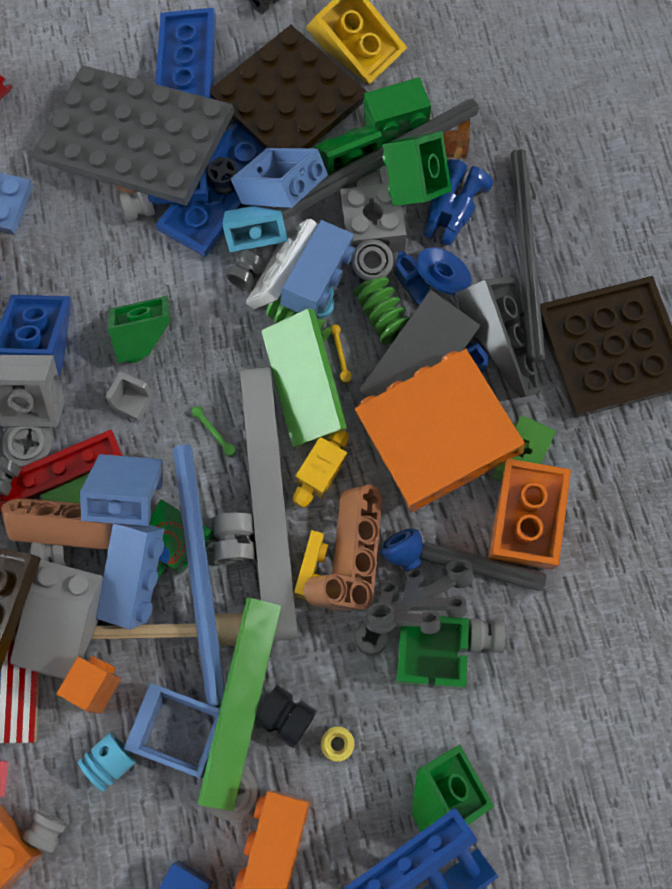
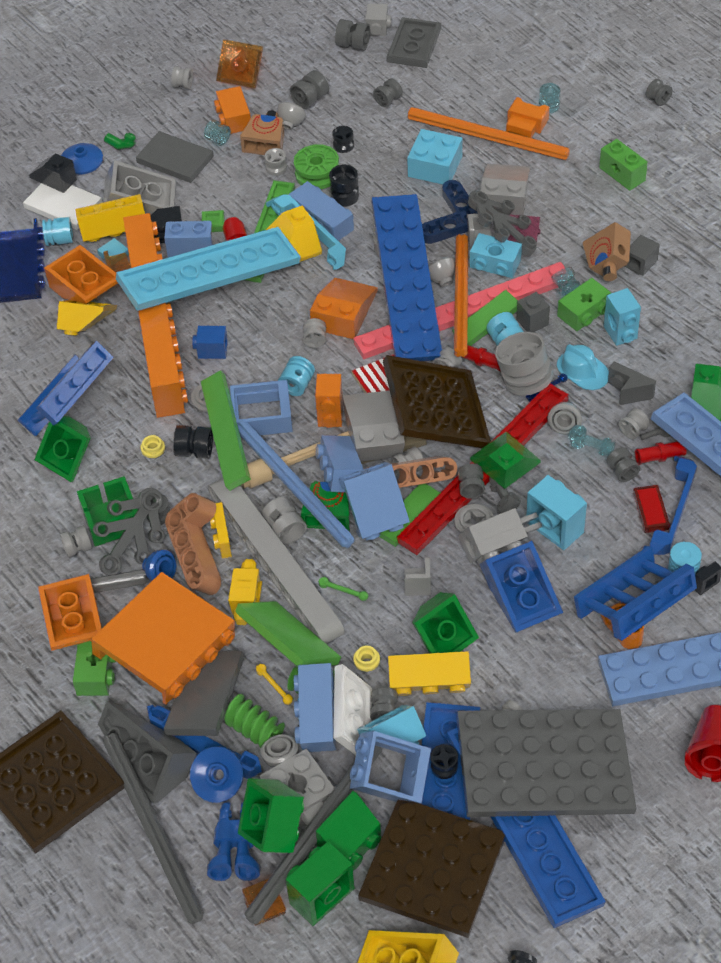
camera: 155 degrees right, 20 degrees down
none -> light yellow plate [353,646,380,672]
none -> yellow brick [388,651,471,696]

